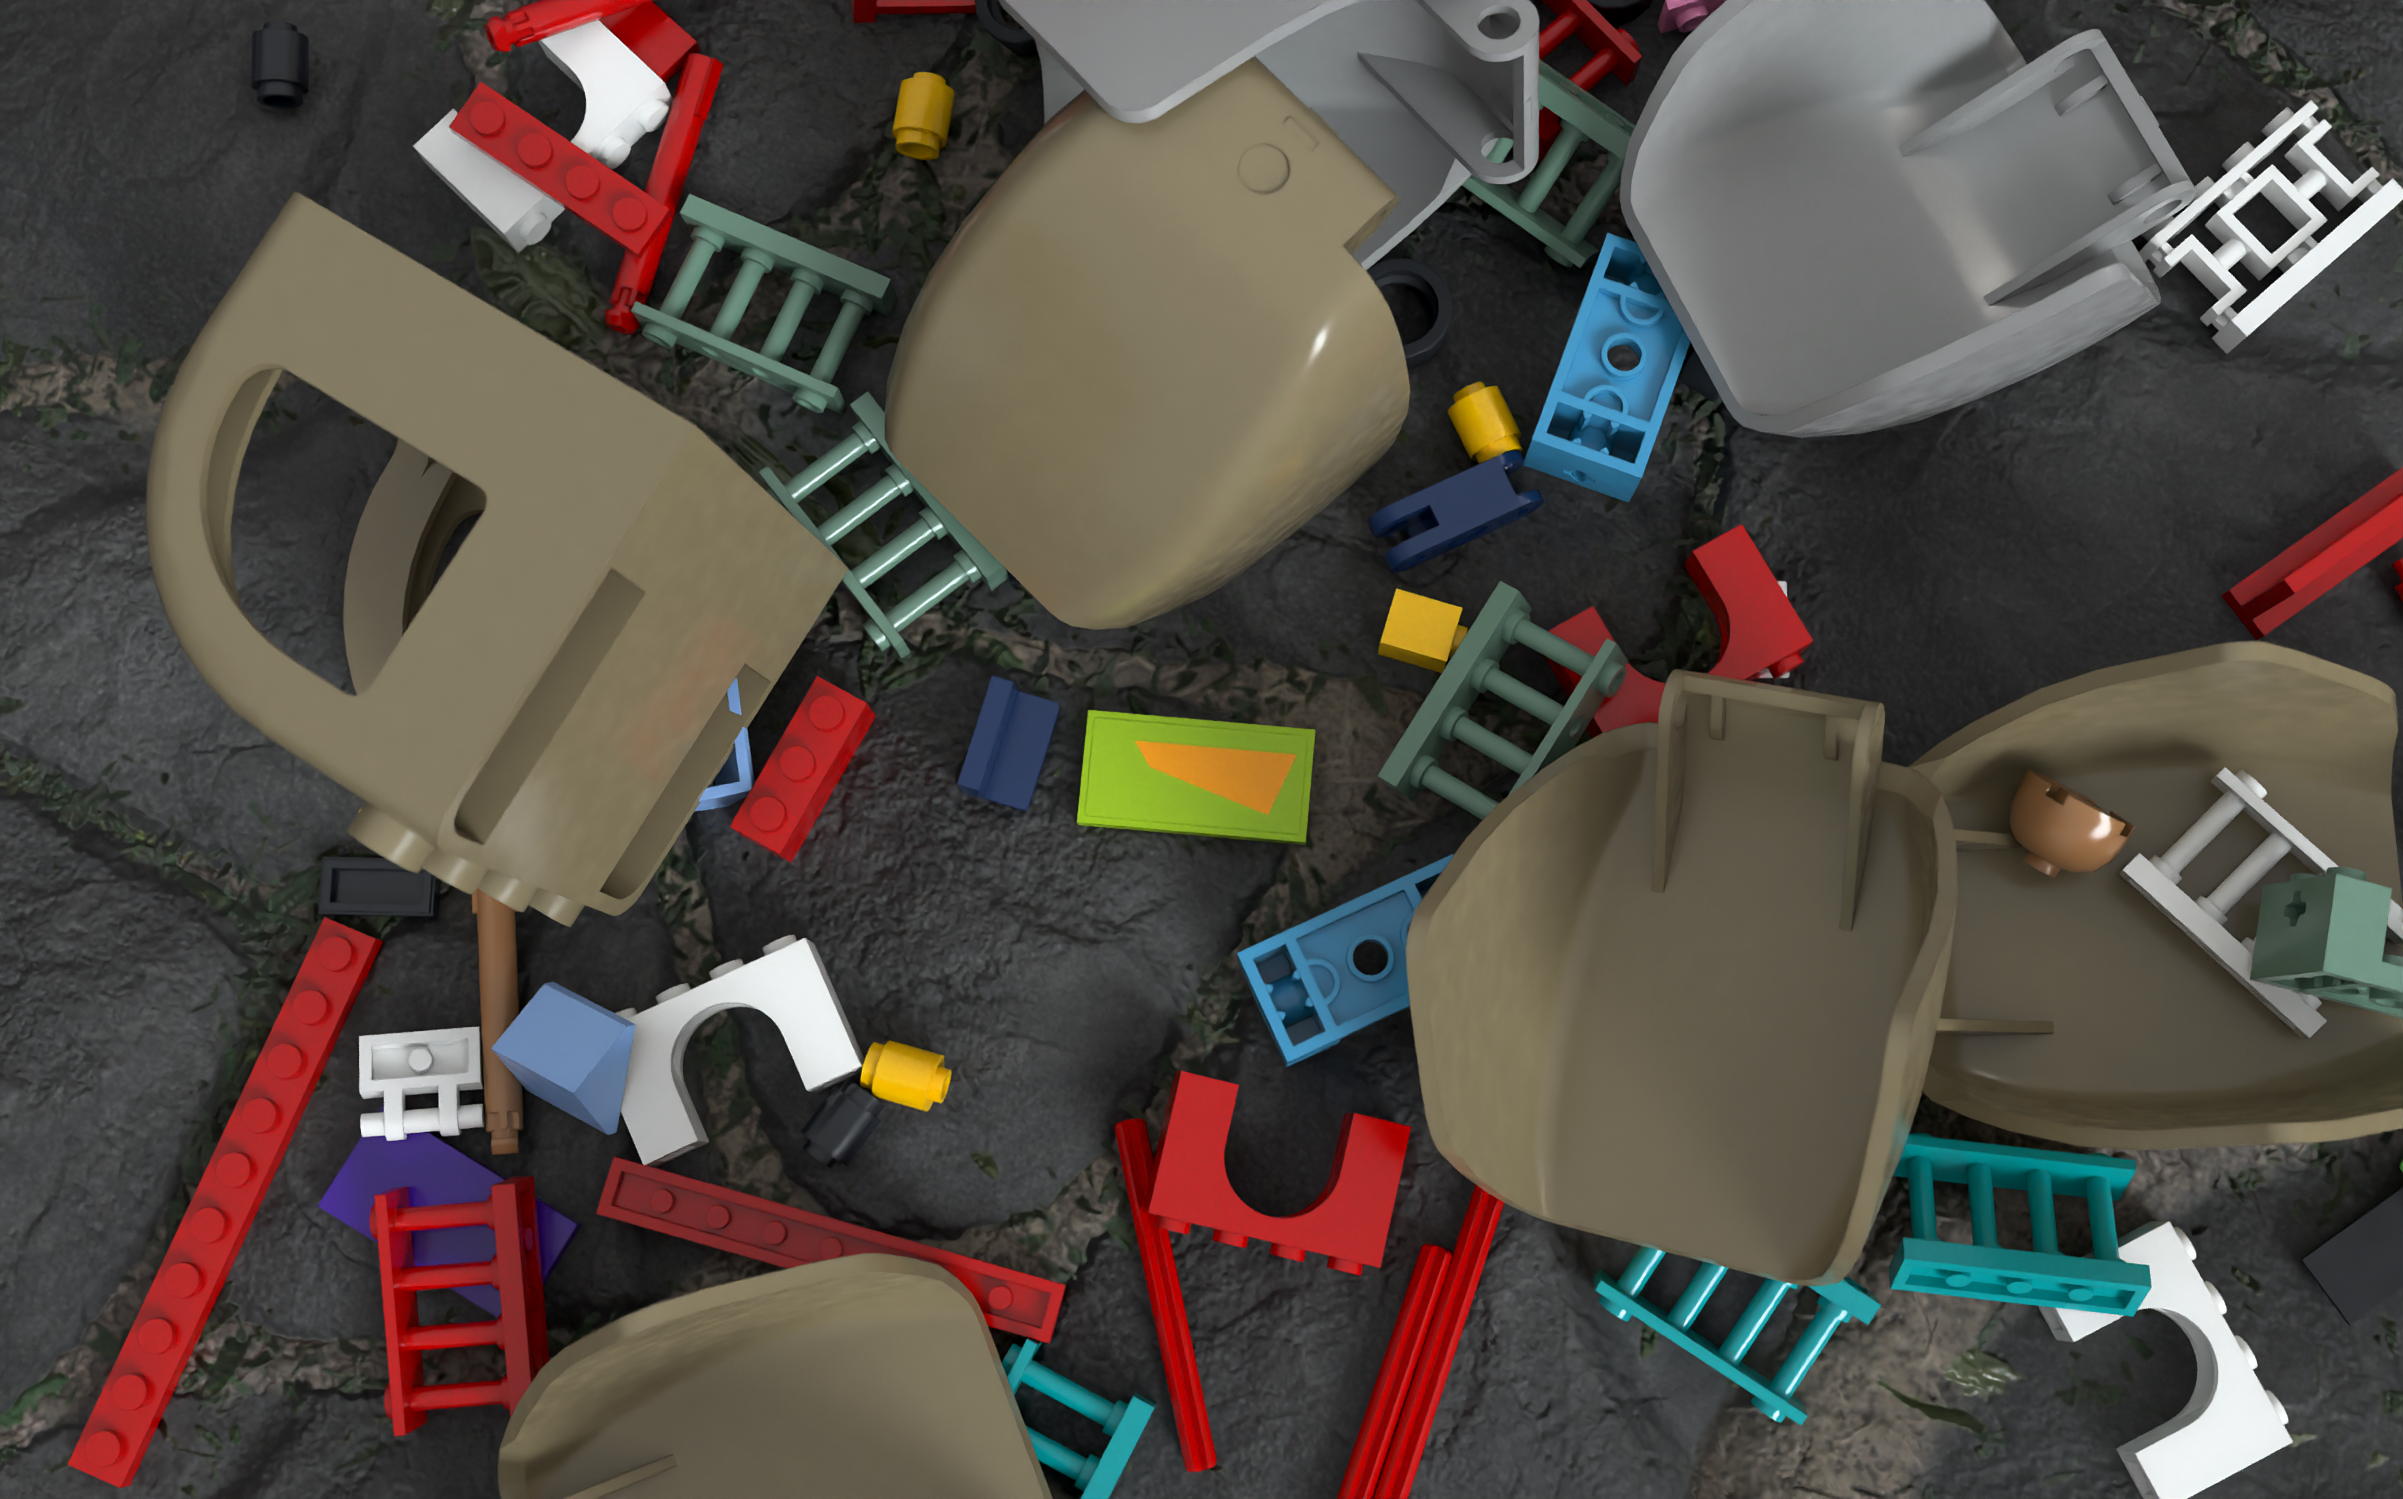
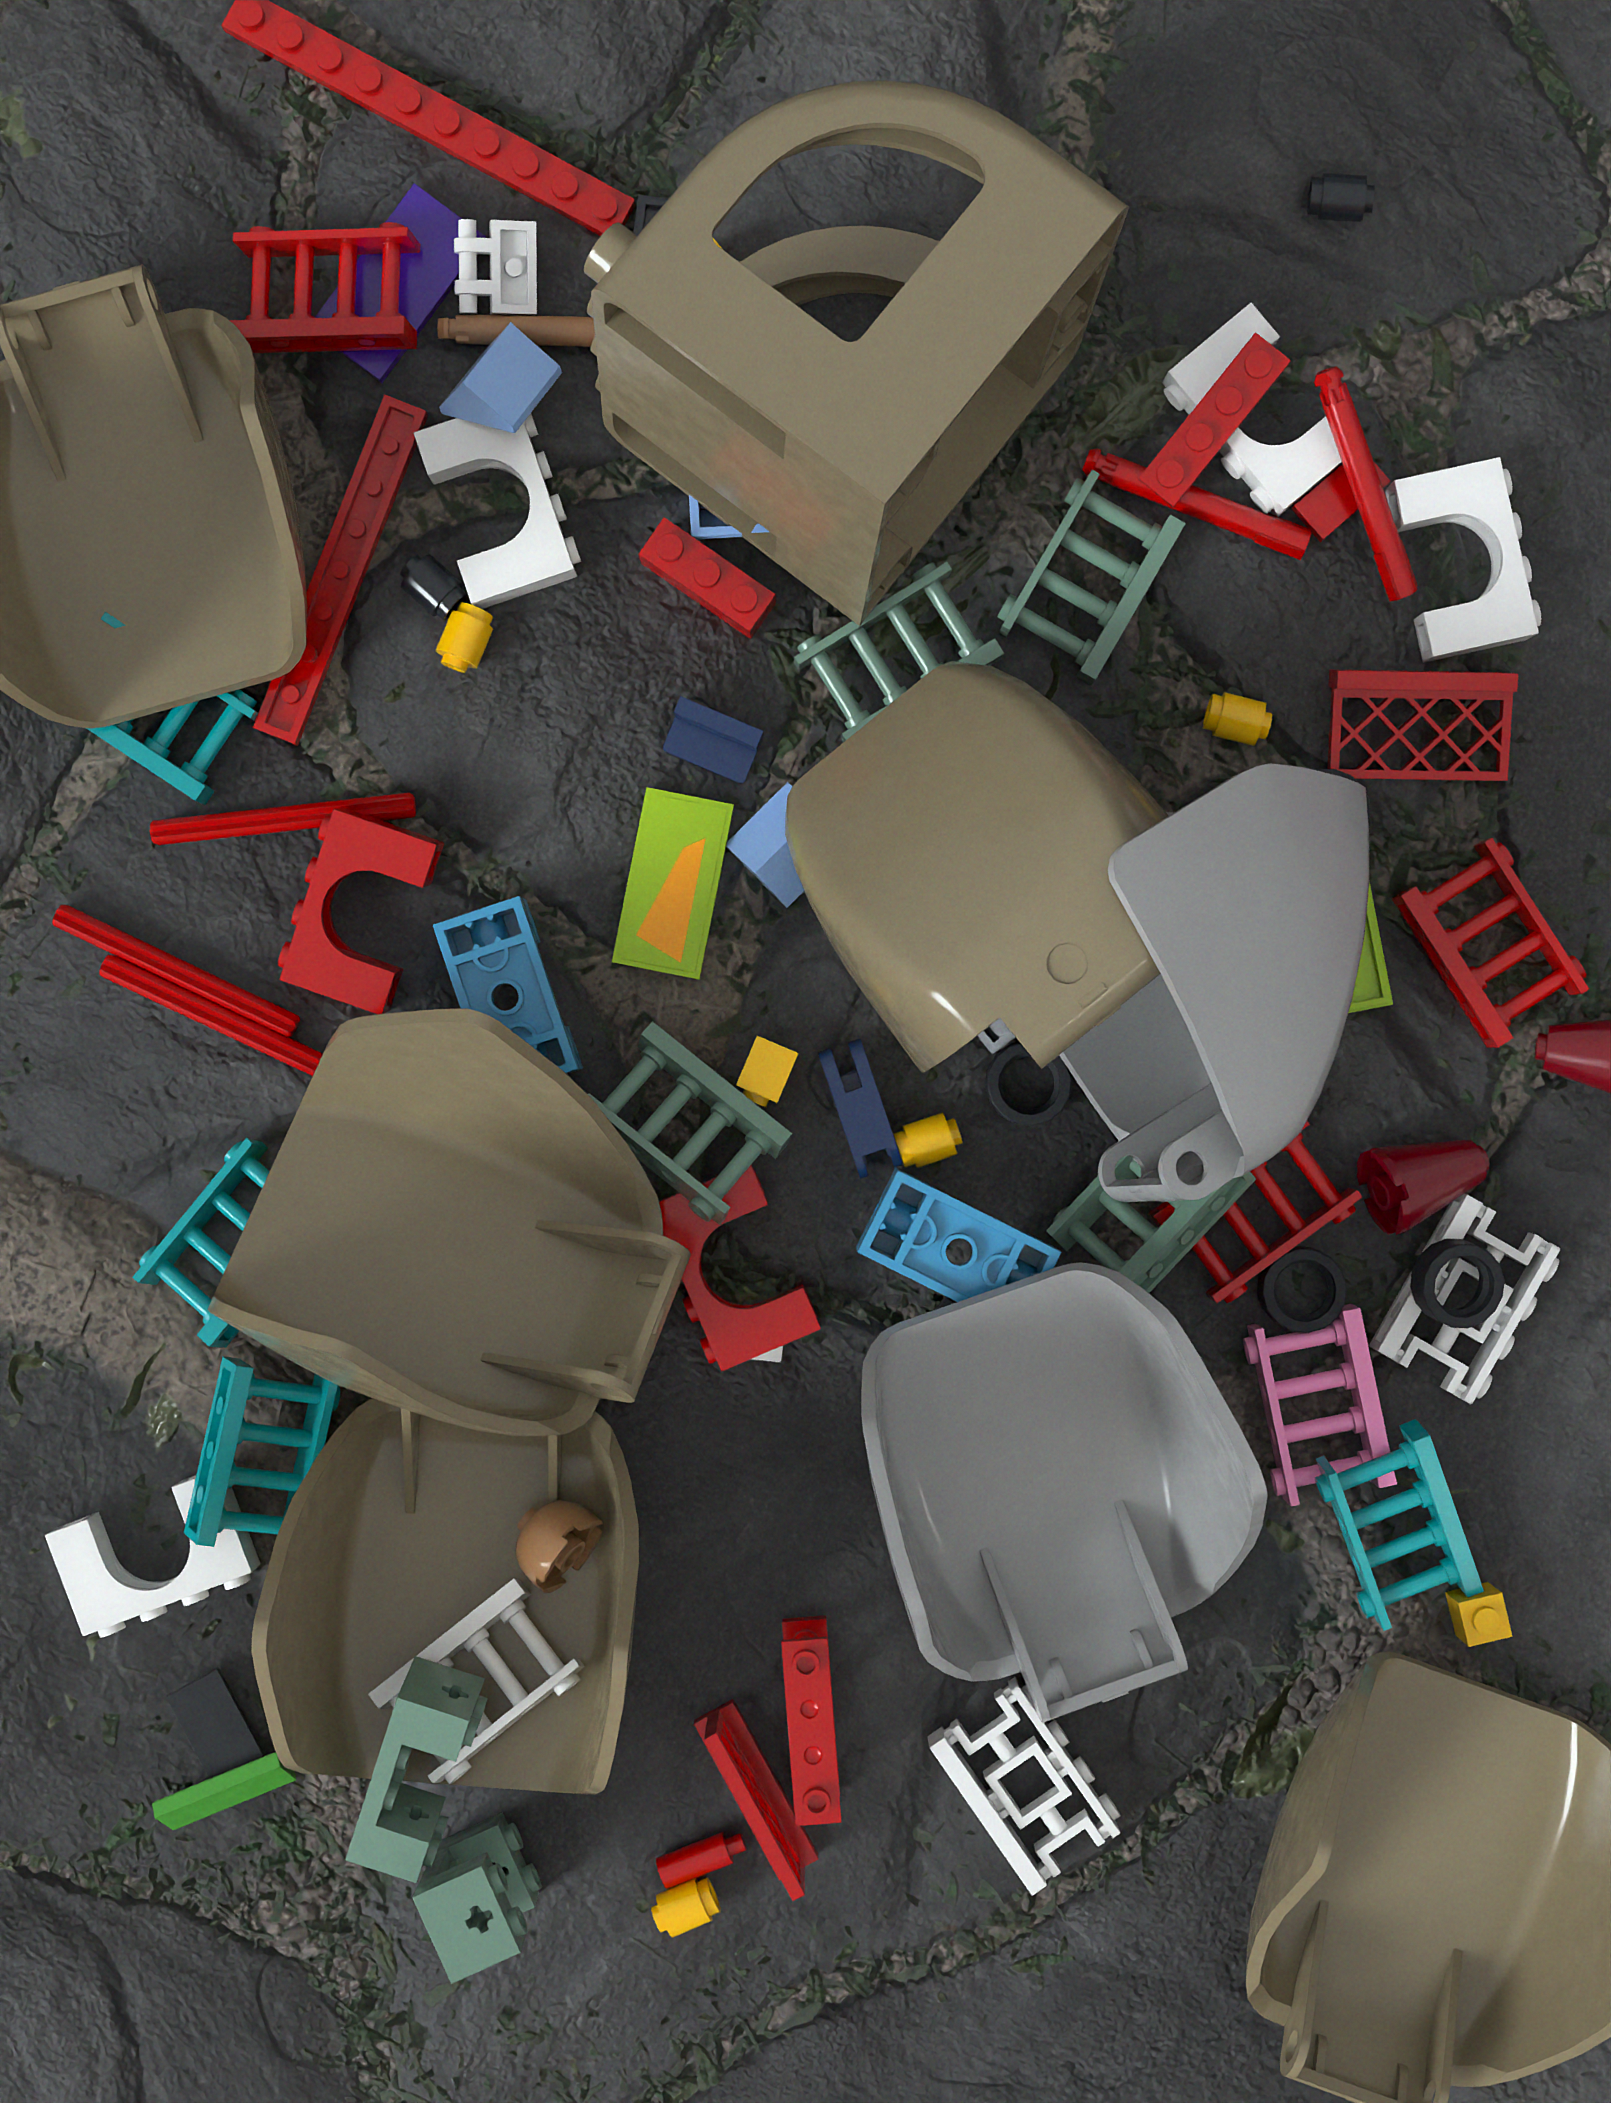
camera: 90 degrees right, 10 degrees up
none -> light blue slope [726,782,804,908]
none -> red fence [781,1615,842,1826]

